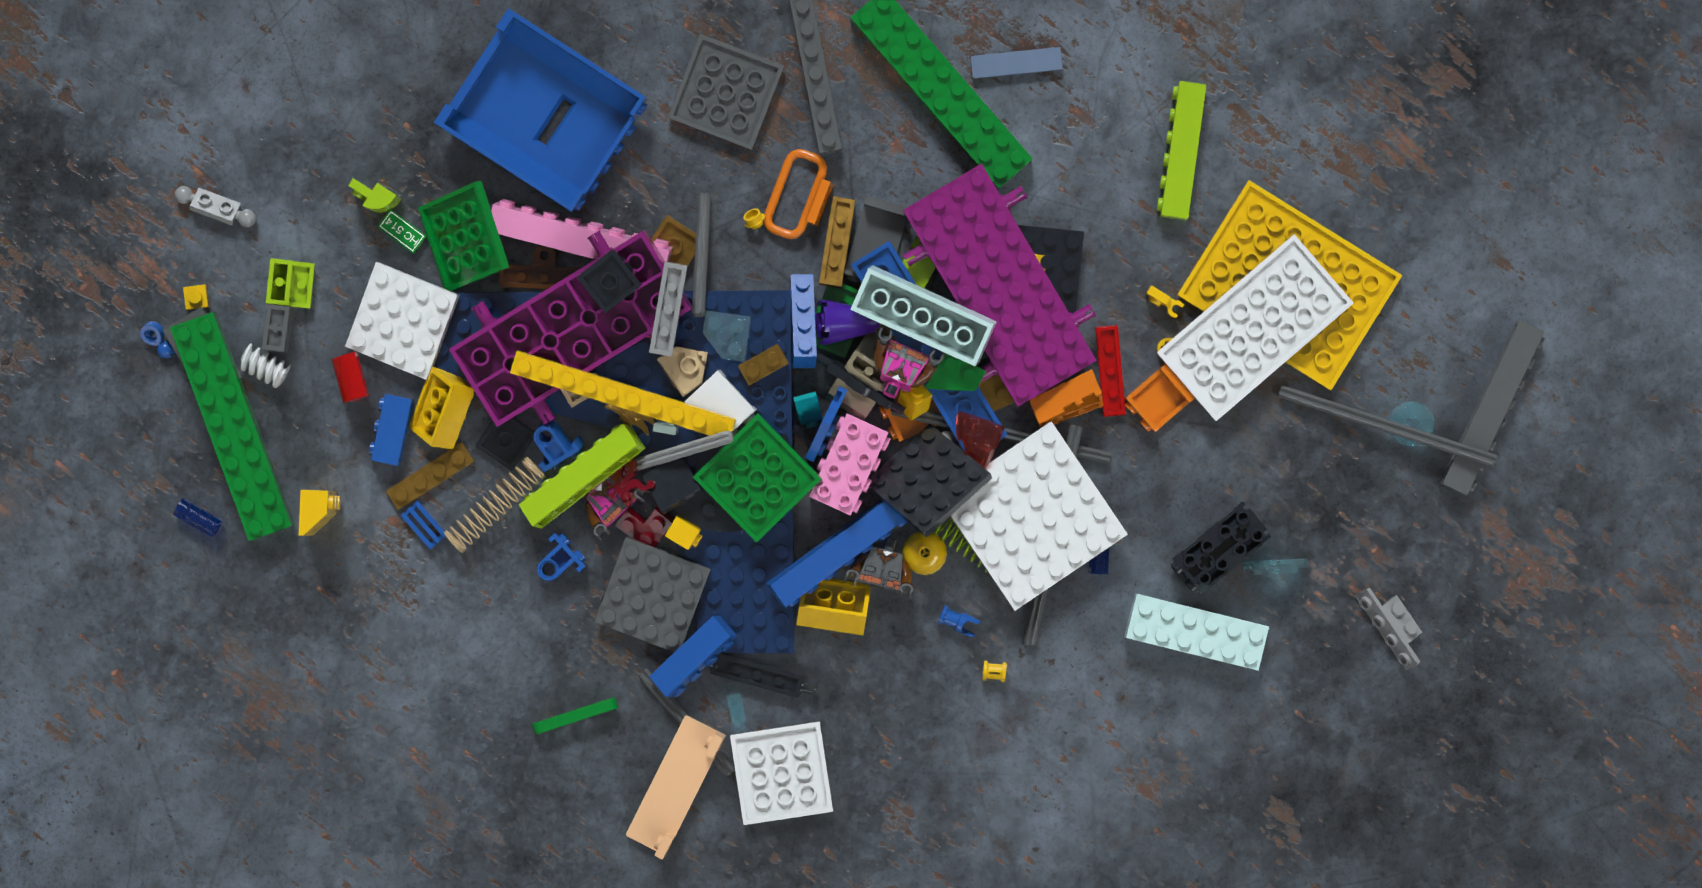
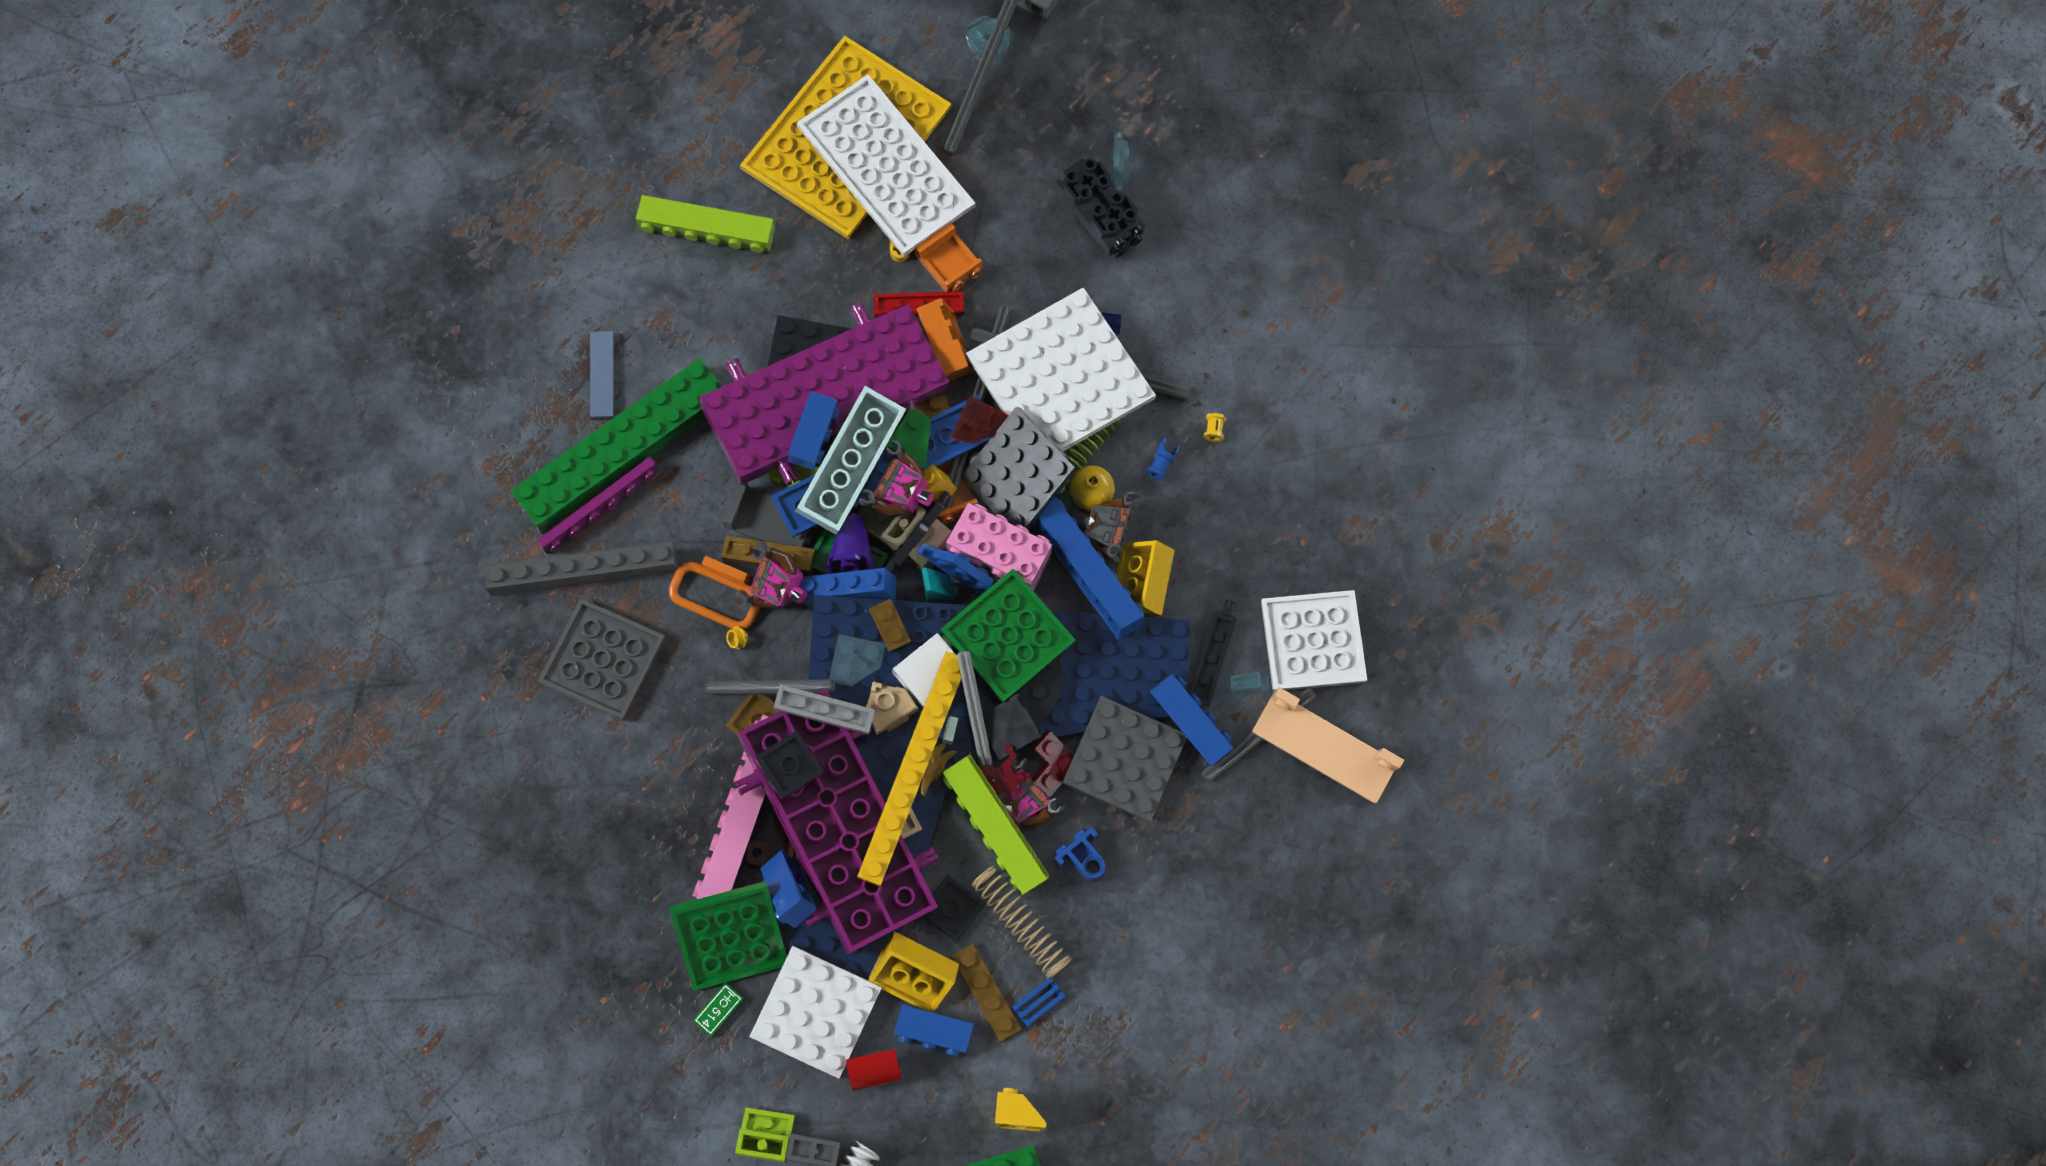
camera: 90 degrees left, 15 degrees down
lime brick [348,178,401,213] -> none
blue panel [434,8,648,213] -> none
green beam [531,697,619,735] -> none
blue pin [534,420,584,472] -> none
yellow brick [665,515,702,550] -> none
light aqua brick [1124,593,1269,671] -> none
yellow plate [1145,285,1184,318] -> none
light grey bracket [1355,588,1422,670] -> none
none -> magenta plate [537,457,658,554]
none -> torso [734,541,807,608]
none -> blue brick [760,850,816,928]
none -> blue brick [788,391,840,471]

